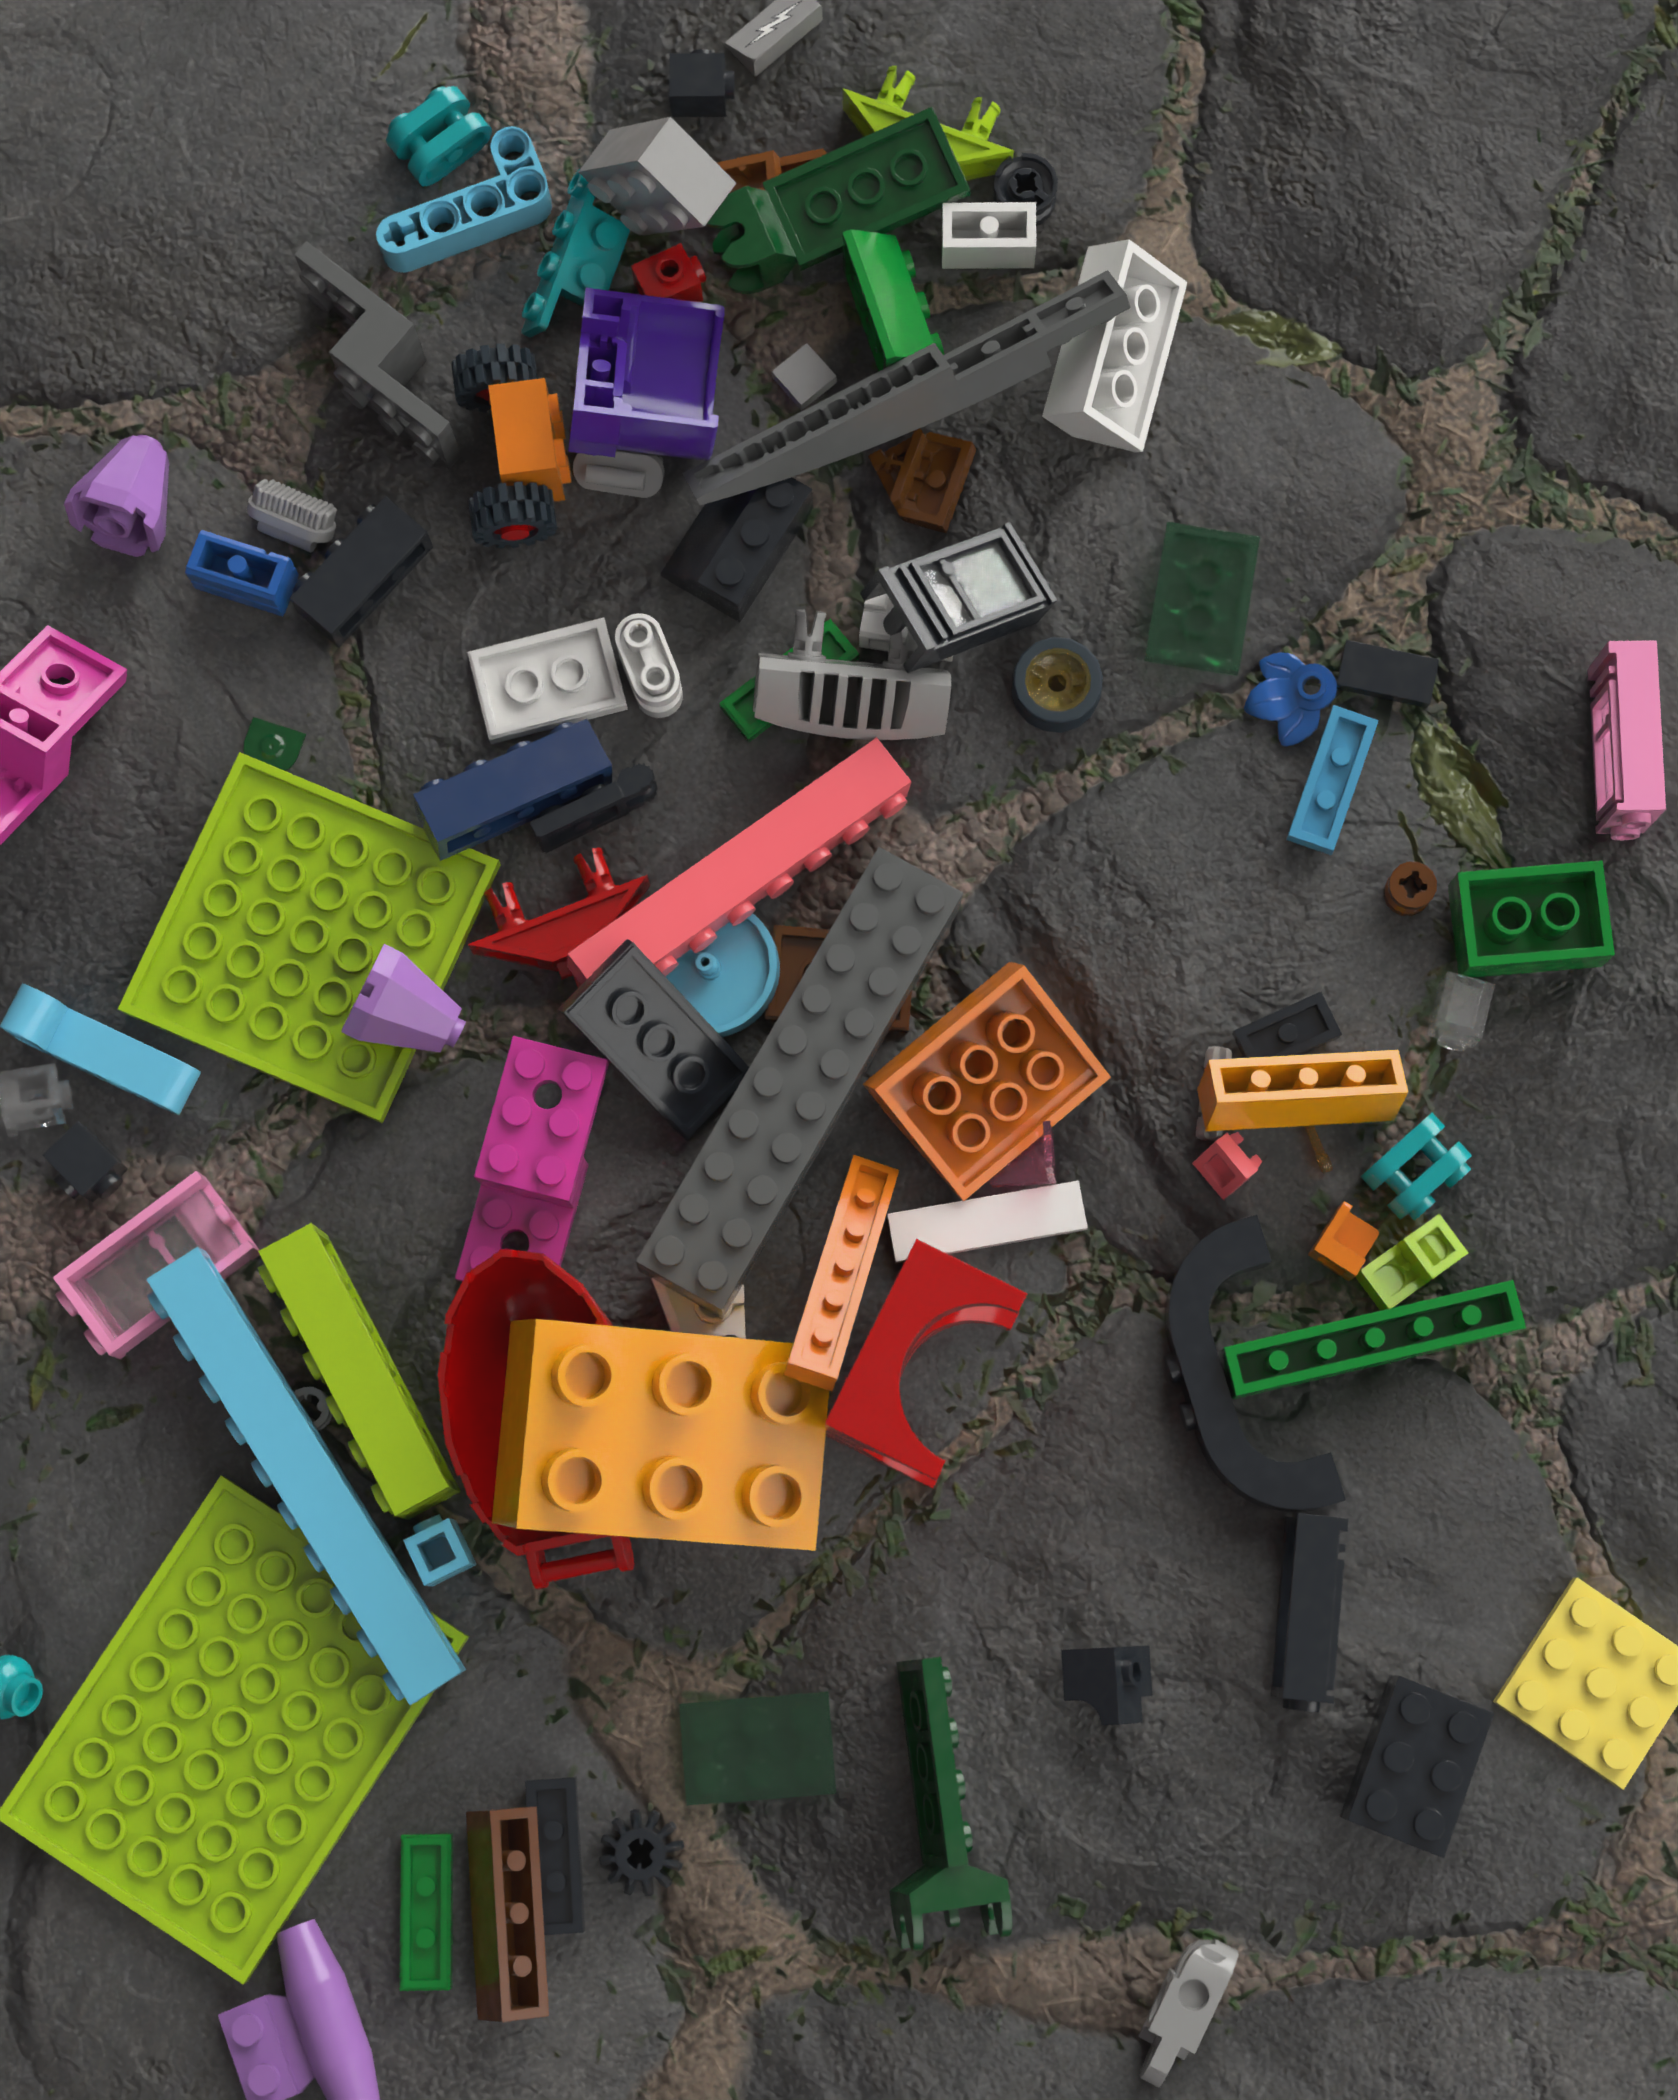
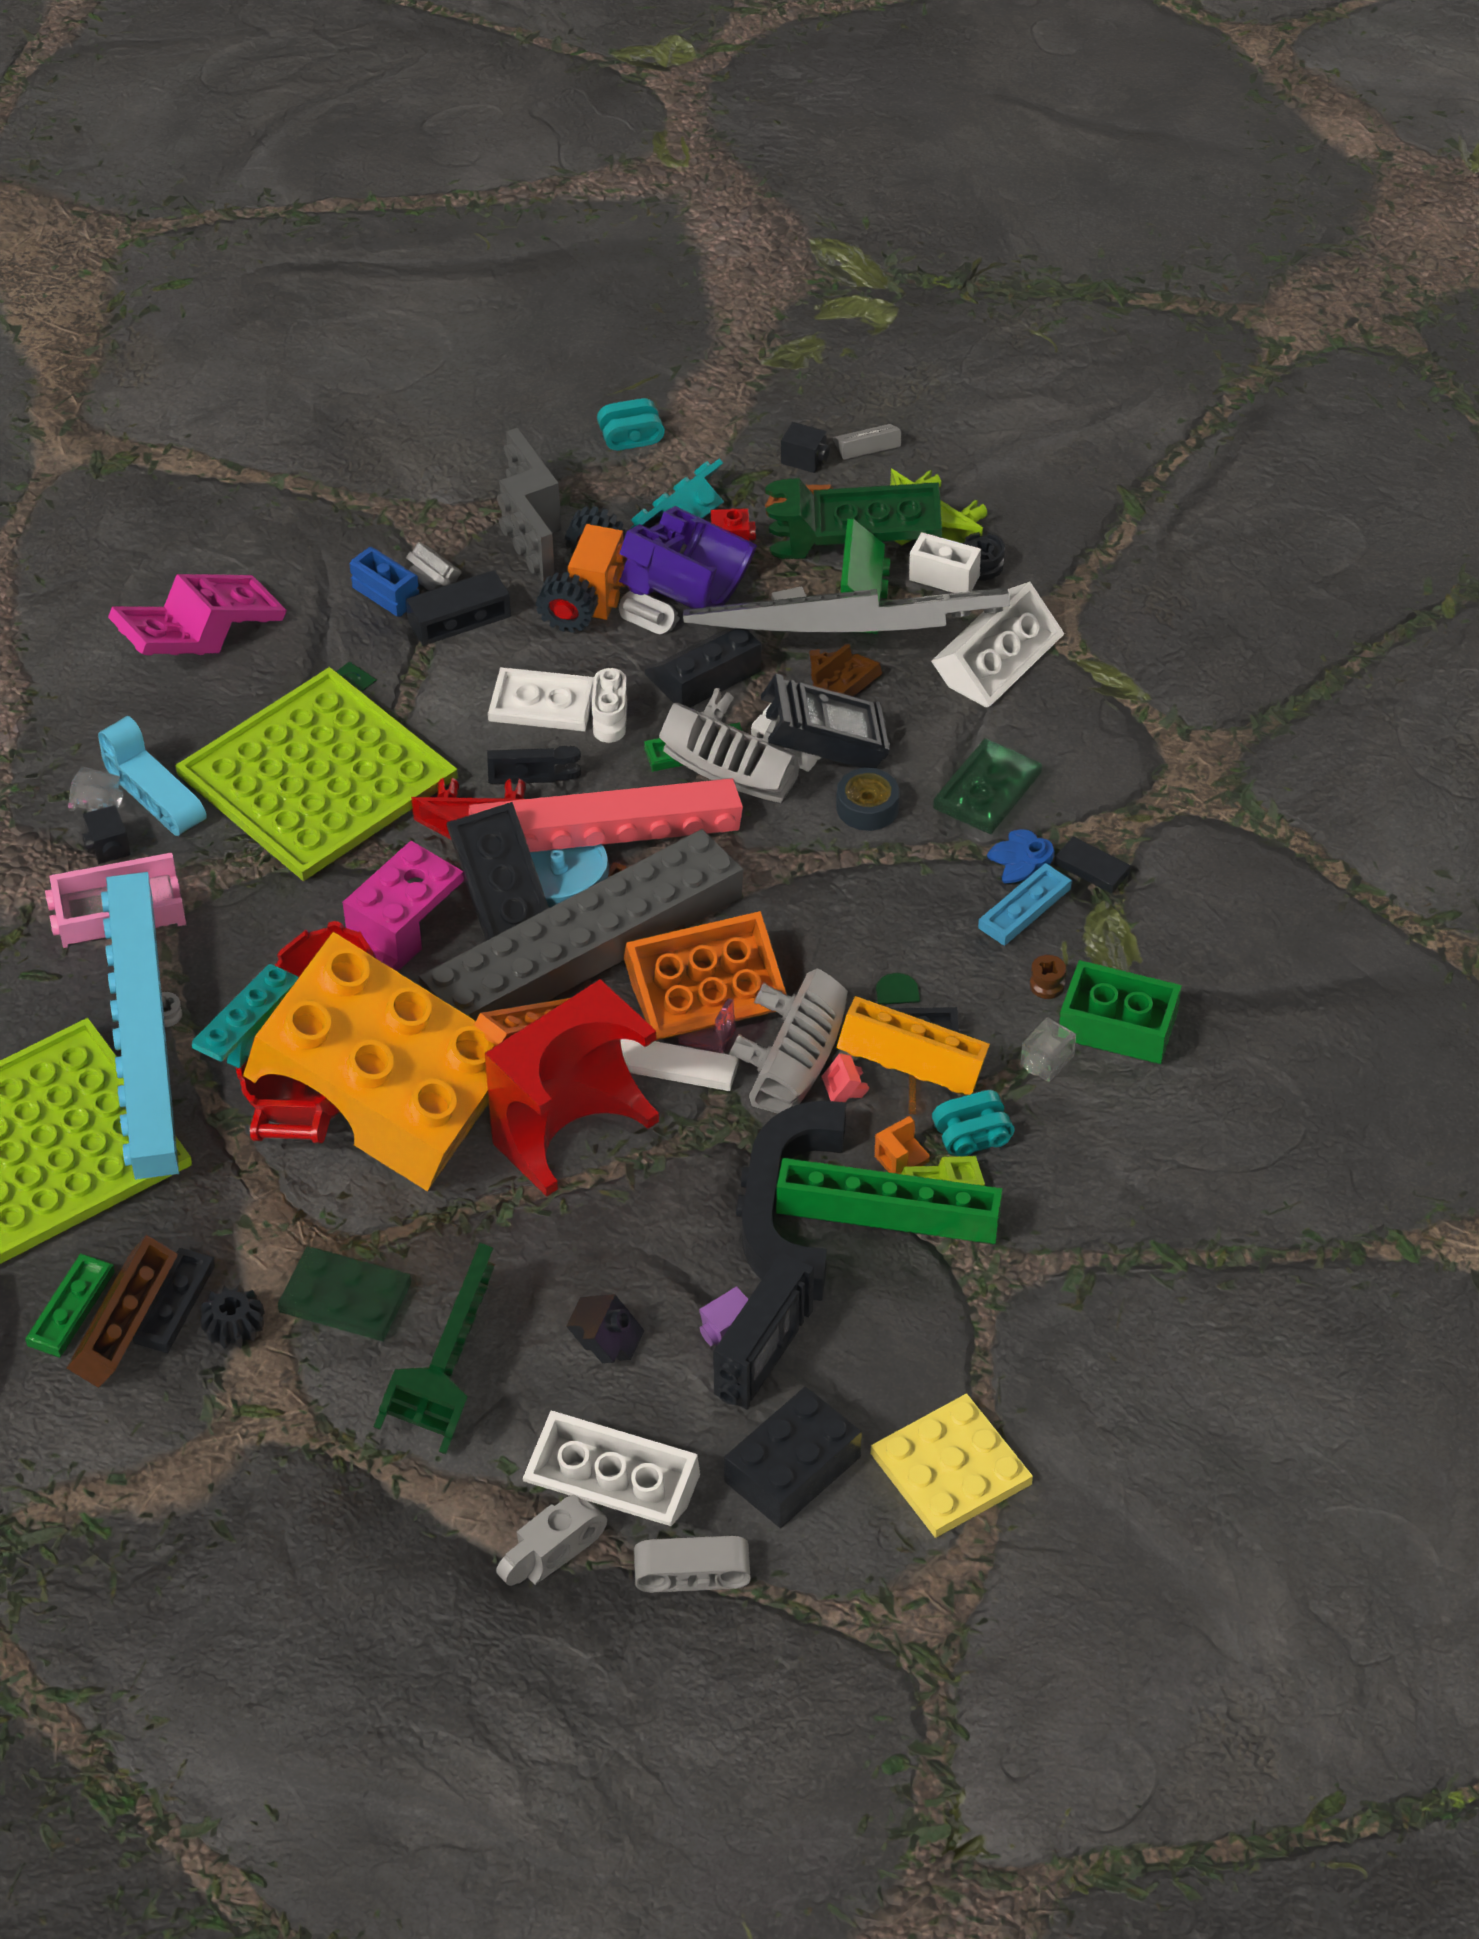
camera: 20 degrees right, 30 degrees down
medium lavender cone [64,435,169,557] -> none
lime brick [258,1223,461,1520] -> none
medium lavender cone [341,944,466,1052] -> none
medium azure beam [376,126,552,273] -> none
medium azure brick [403,1515,477,1587] -> none
dark blue brick [413,718,612,861] -> none
light grey brick [578,117,736,235] -> none
bright pink door [1588,641,1666,841] -> none
none -> teal bracket [192,964,299,1068]
none -> white slope [523,1410,700,1526]
none -> light grey beam [634,1536,751,1593]
none -> medium lavender brick [699,1286,748,1346]
none -> light grey piece [729,968,848,1114]
none -> dark green piece [876,973,920,1004]

